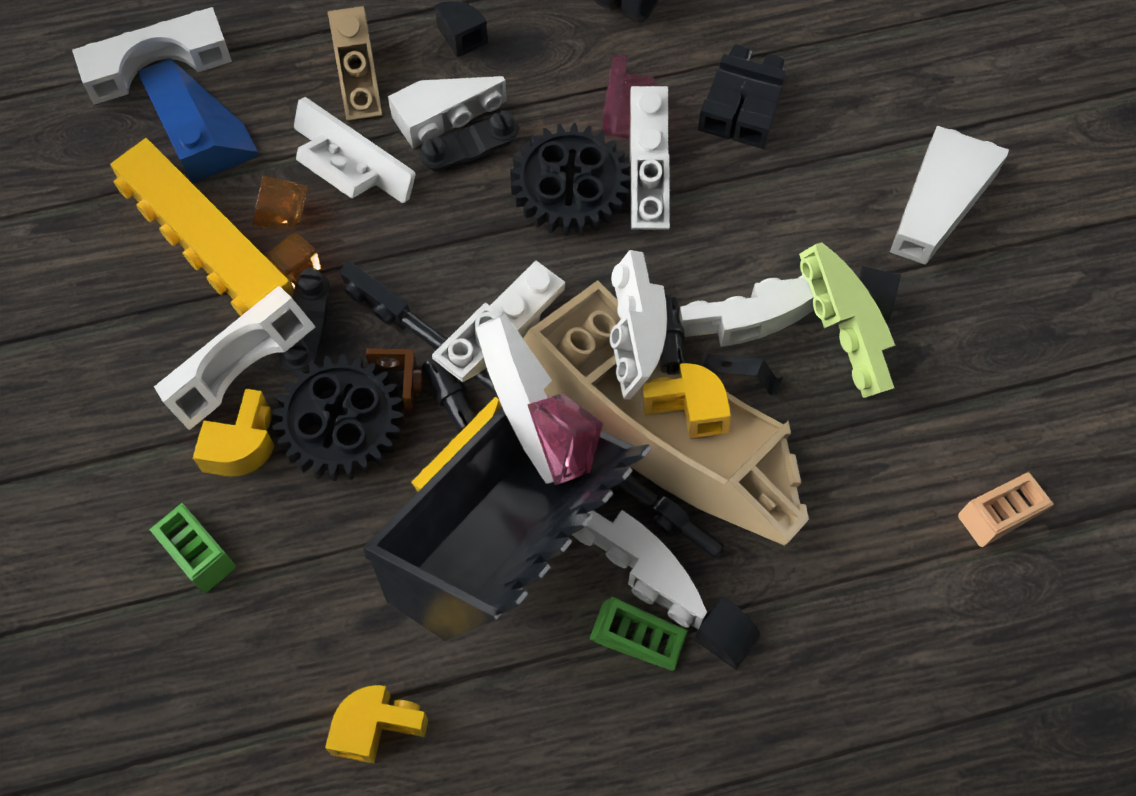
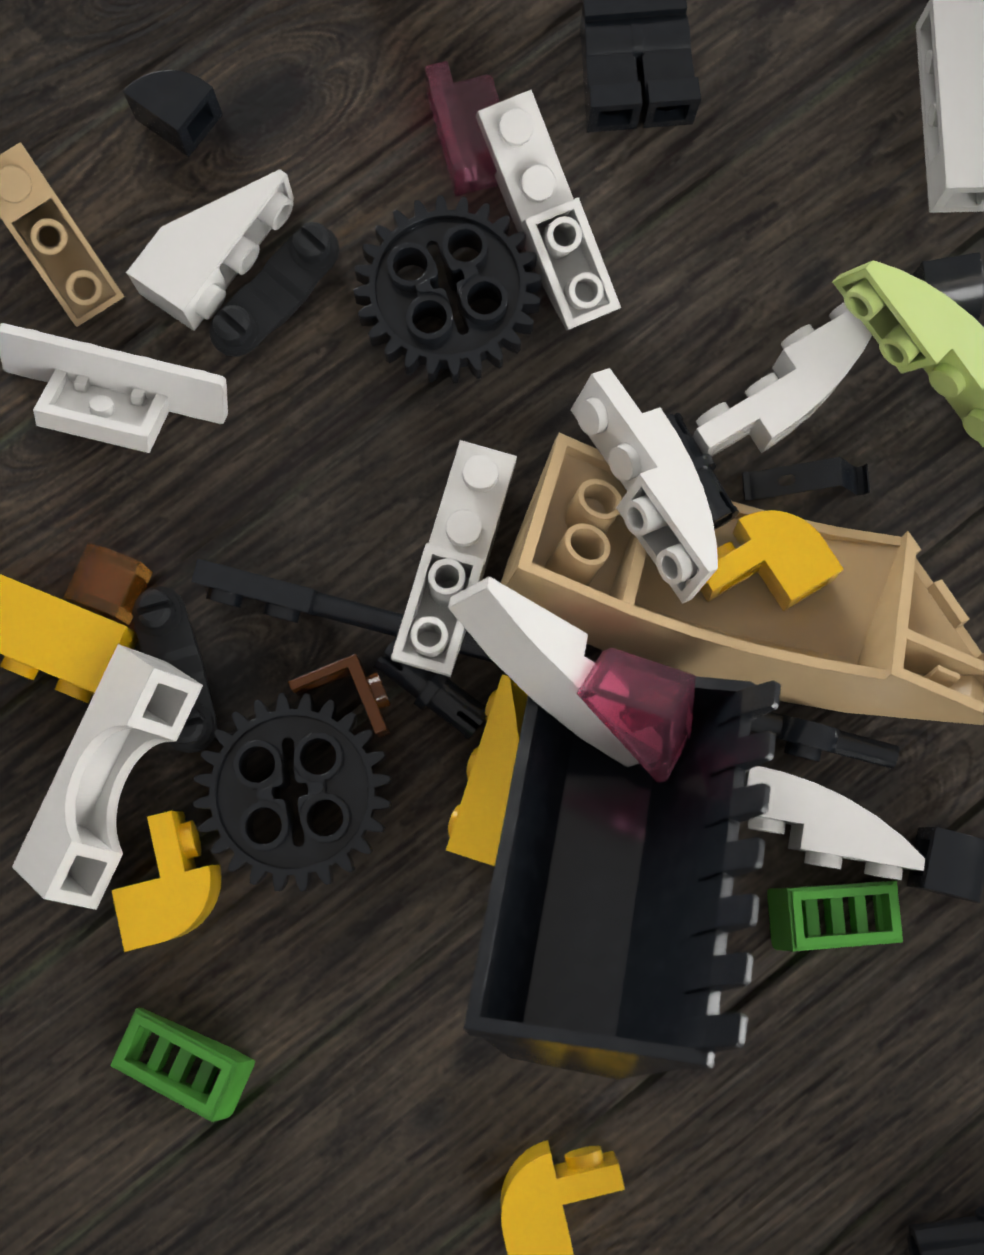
camera: 25 degrees left, 15 degrees up
clear orange brick [252,175,308,229] -> none

